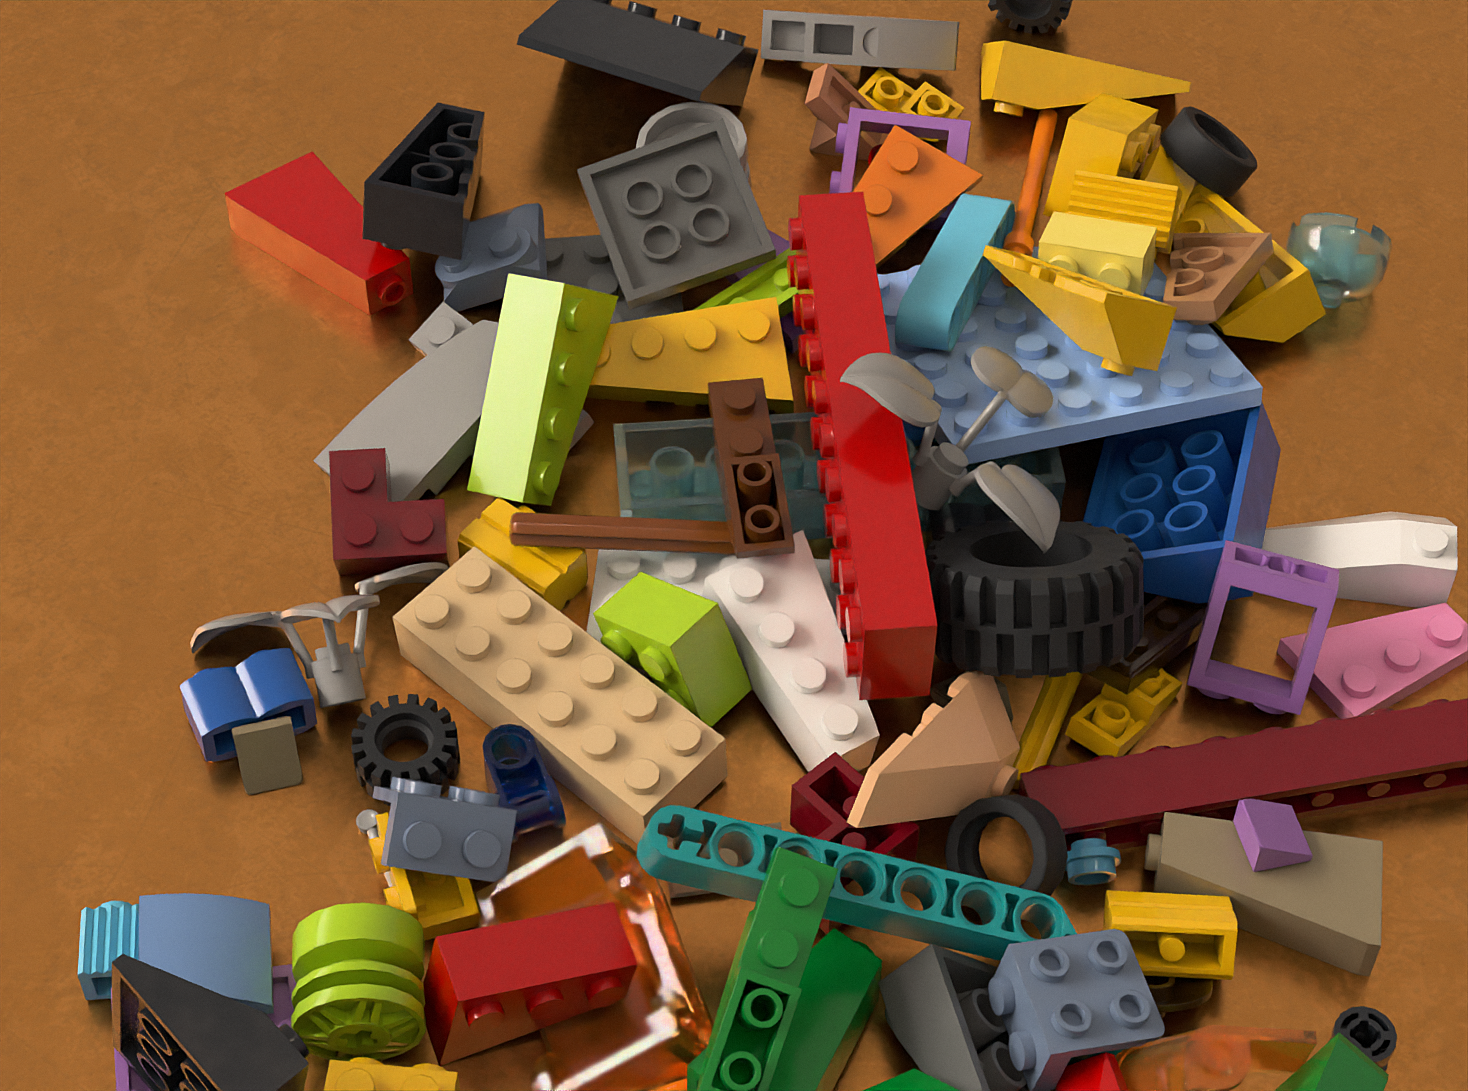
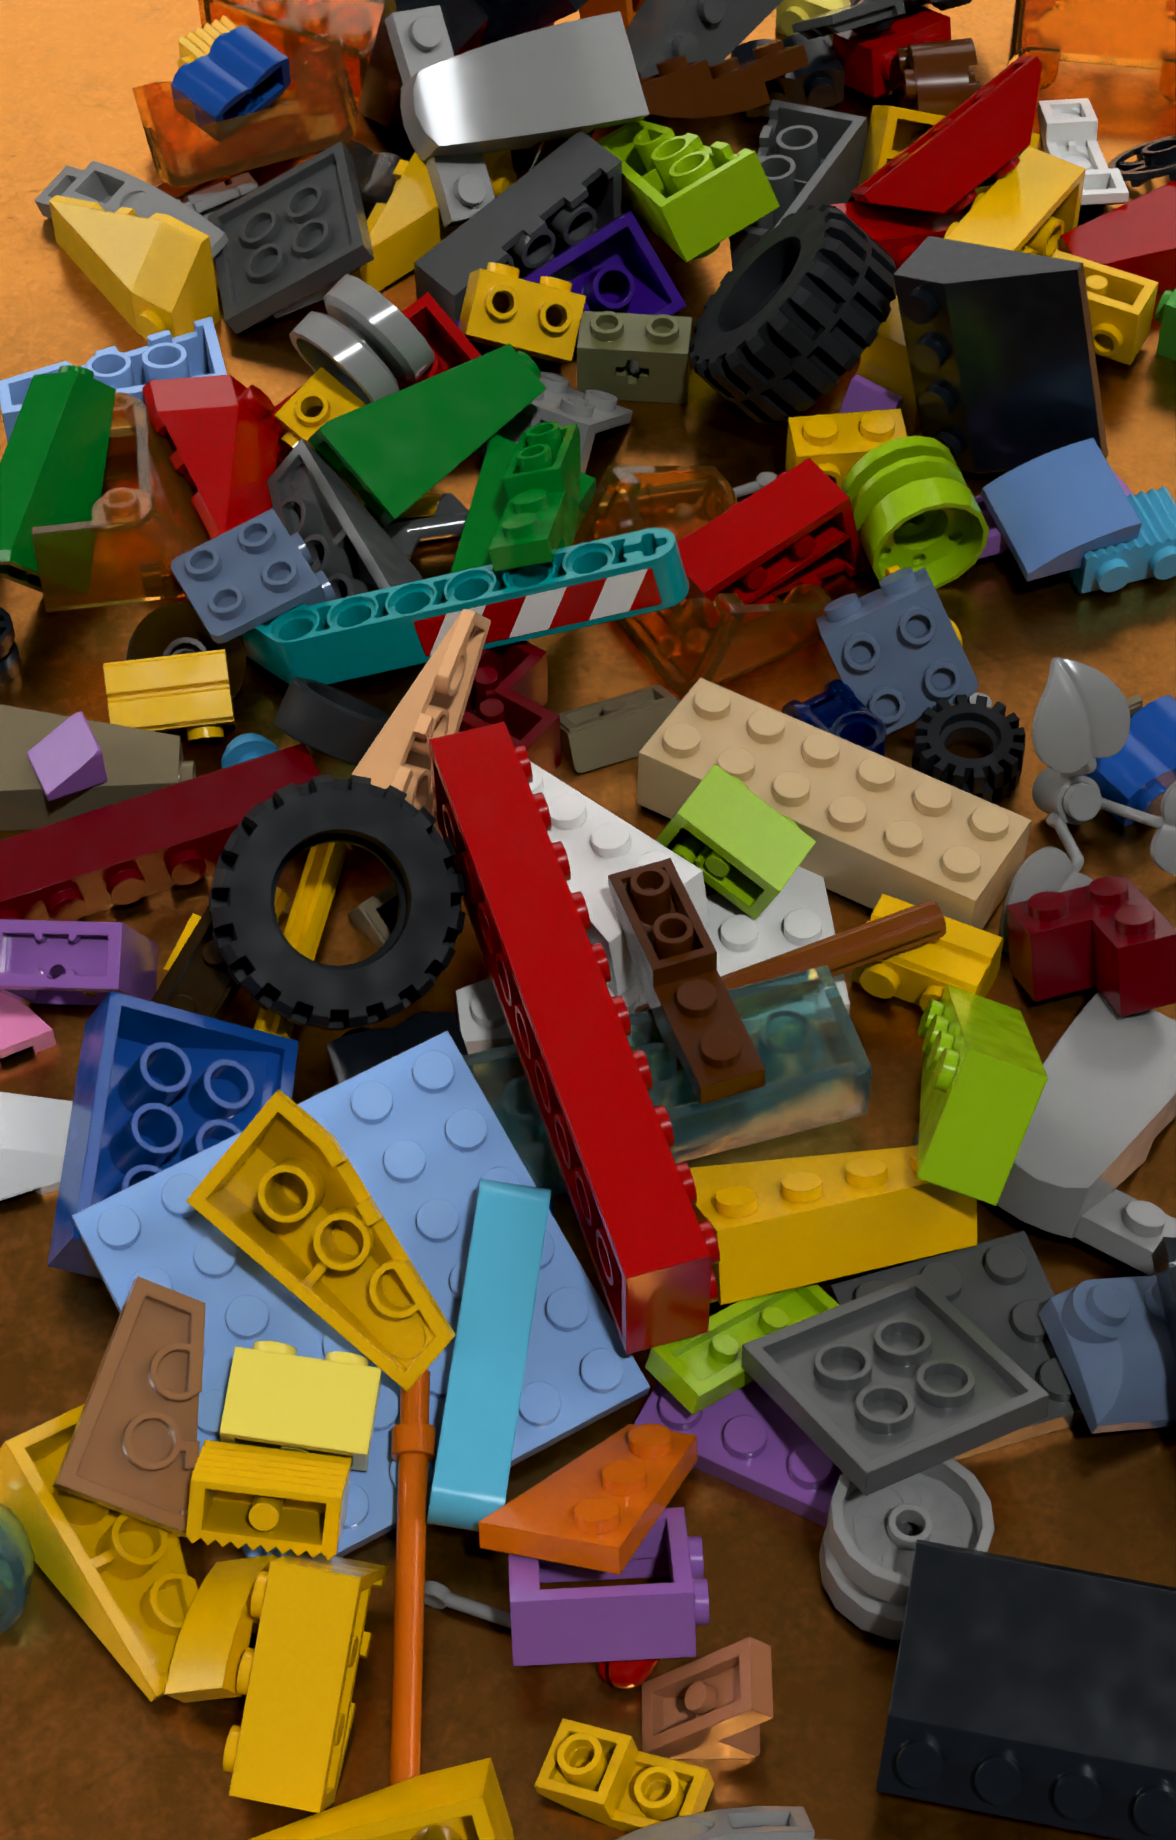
camera: 170 degrees right, 0 degrees up
light grey plant [840,346,1060,554] -> none
black tyre [1160,106,1257,197] -> none

